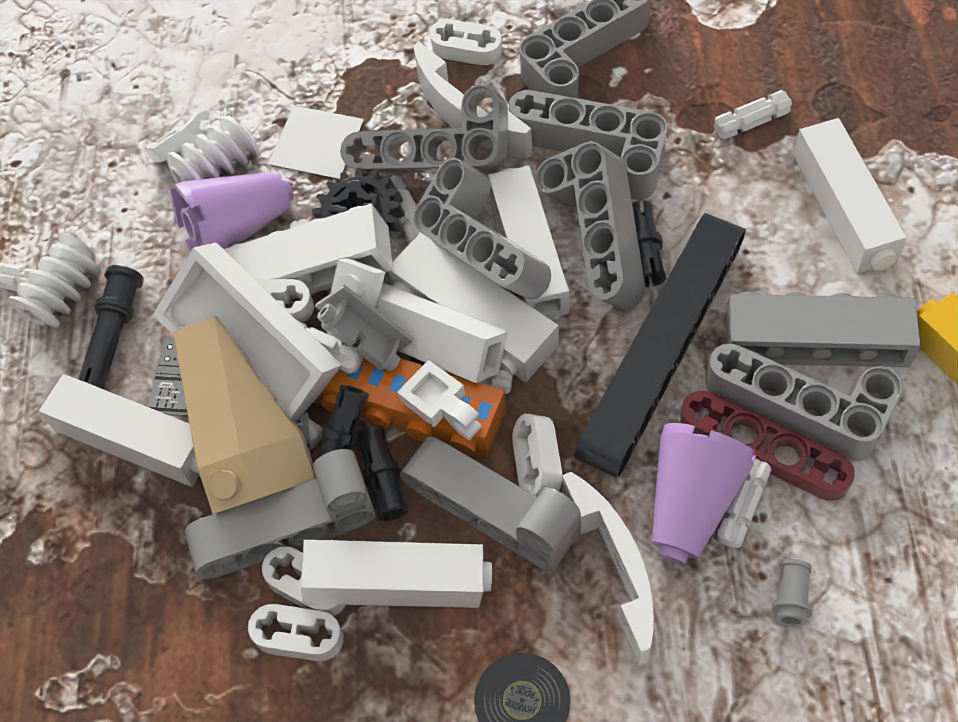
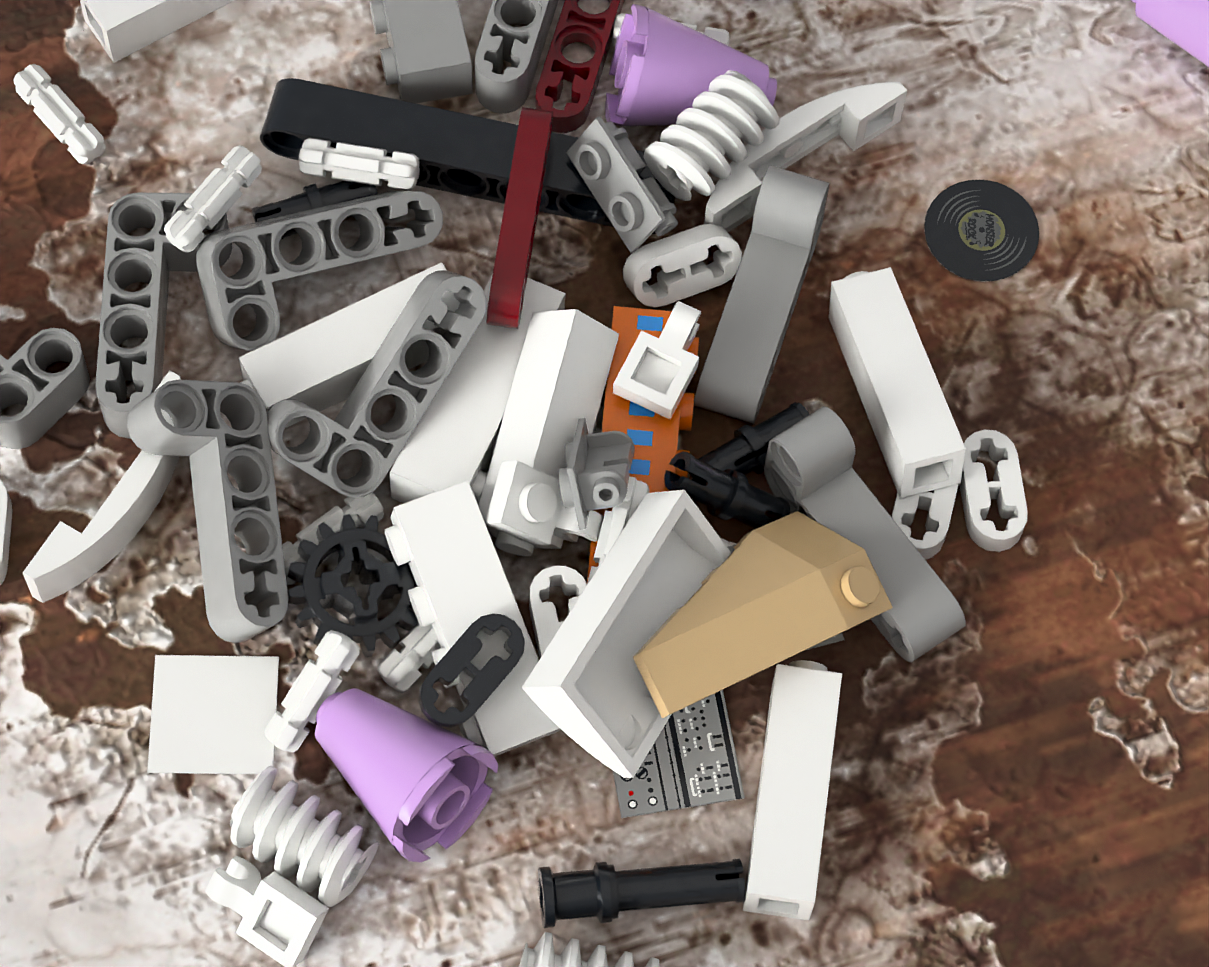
camera: 115 degrees left, 5 degrees up
none -> white axle [164,145,262,253]
none -> white axle [264,630,360,753]
none -> white axle [299,138,420,191]
none -> black beam [418,613,525,728]
none -> dark red beam [486,107,553,329]
none -> light grey hinge [566,117,678,253]
none -> white piece [643,70,780,201]

